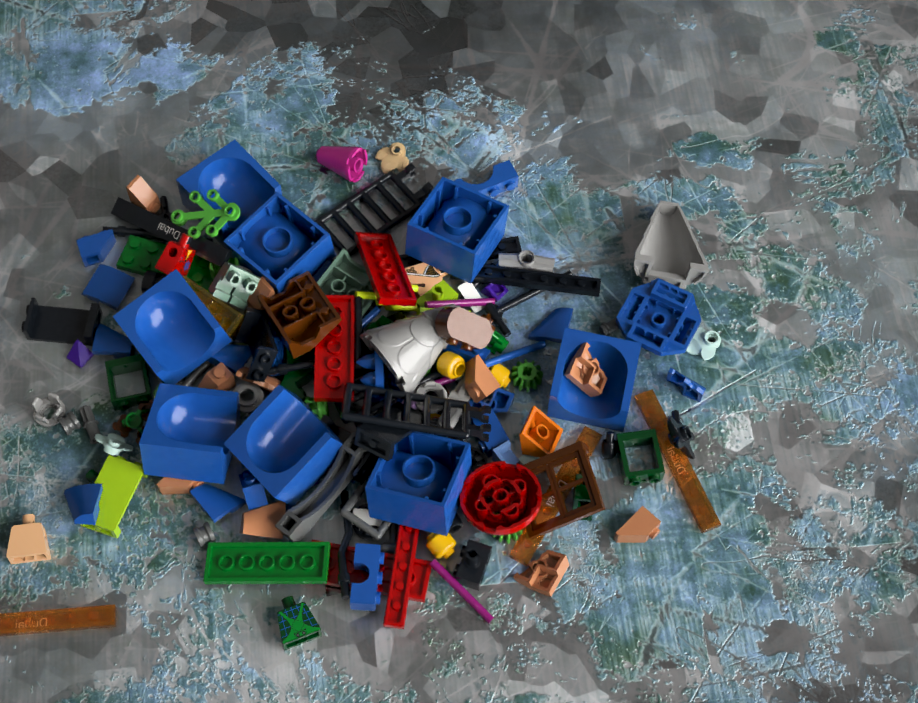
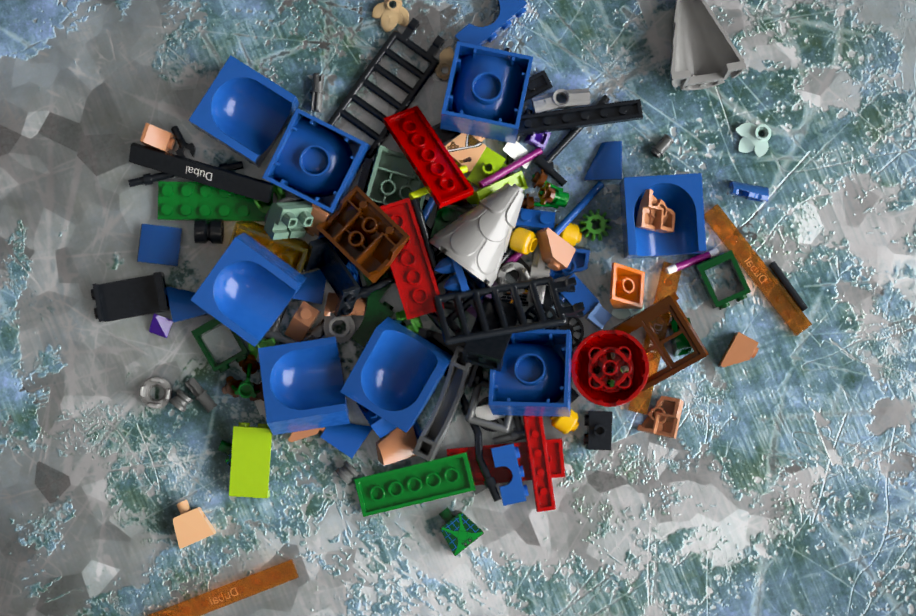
camera: 20 degrees left, 25 degrees up
blue slope [64,484,103,525] -> none
blue slope [76,229,116,267] -> none
light aqua plate [95,433,133,455] -> none
red torso [155,233,196,278] -> none
bright green plant [171,189,240,239] -> none
dark pink cone [316,146,368,183] -> none
magenta bar [429,559,494,624] -> none
brick [435,307,492,352] -> none
black cylinder [601,431,617,459] -> none
blue piece [615,278,701,356] -> none
black animal [667,410,695,459] -> none
none -> dark grey axle [310,73,325,112]
none -> magenta bar [665,248,720,275]
none -> black bar [769,261,808,312]

